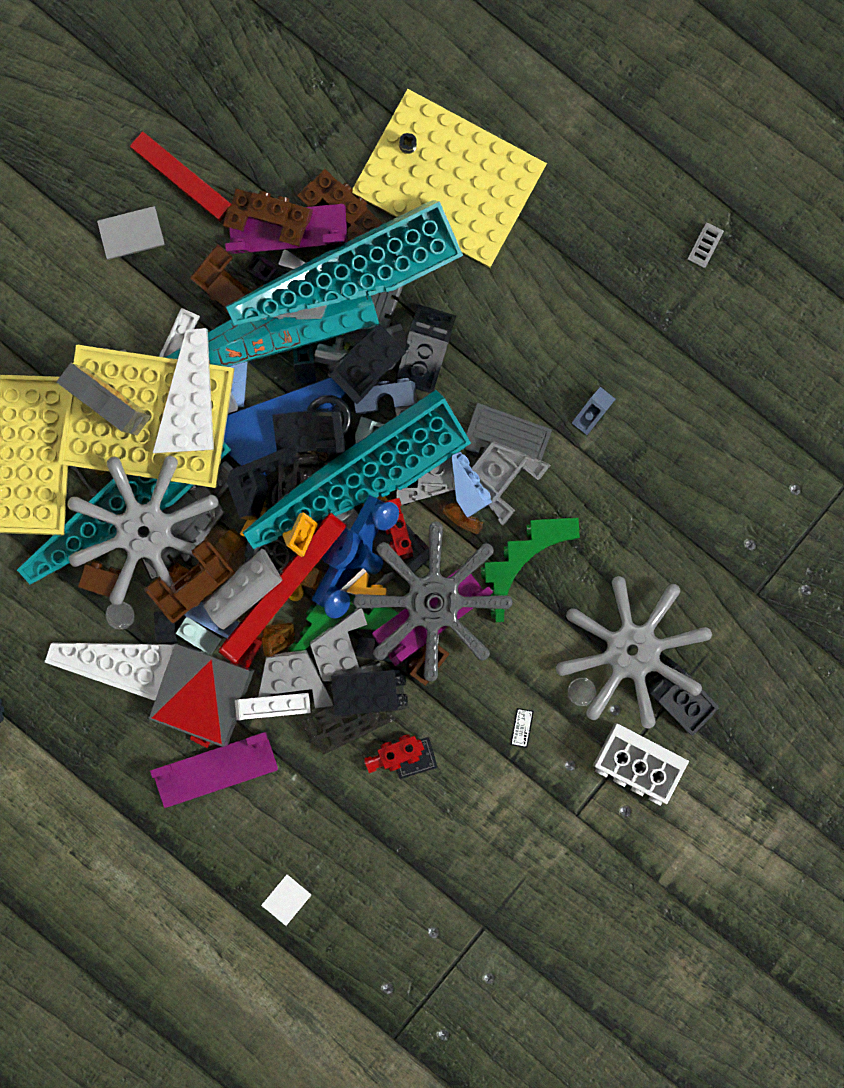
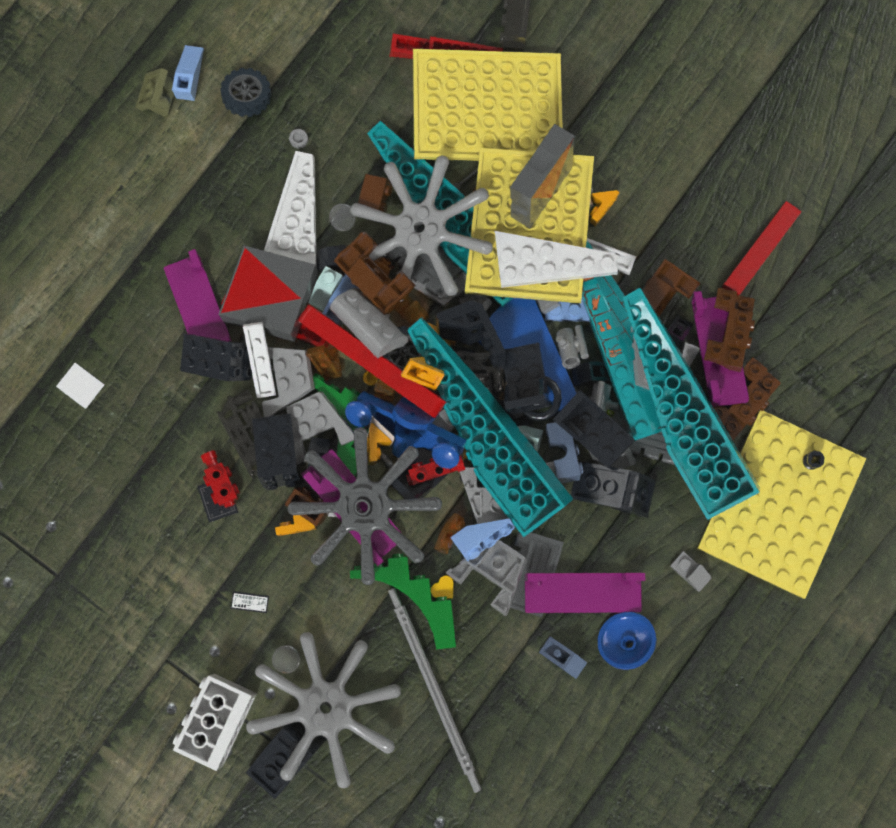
camera: 90 degrees right, 5 degrees down
light grey tile [97,206,165,260] -> none
light grey slope [687,222,724,268] -> none
none -> black bracket [180,333,252,381]
none -> light orange slope [275,515,317,536]
none -> light grey tile [289,129,308,149]
none -> light grey axle [388,588,482,793]
none -> yellow tile [431,576,453,599]
none -> magenta bracket [524,573,645,613]
none -> light grey pin [556,325,589,369]
none -> light orange slope [590,190,620,227]
none -> blue dish [598,612,657,670]
none -> light grey slope [670,551,712,592]

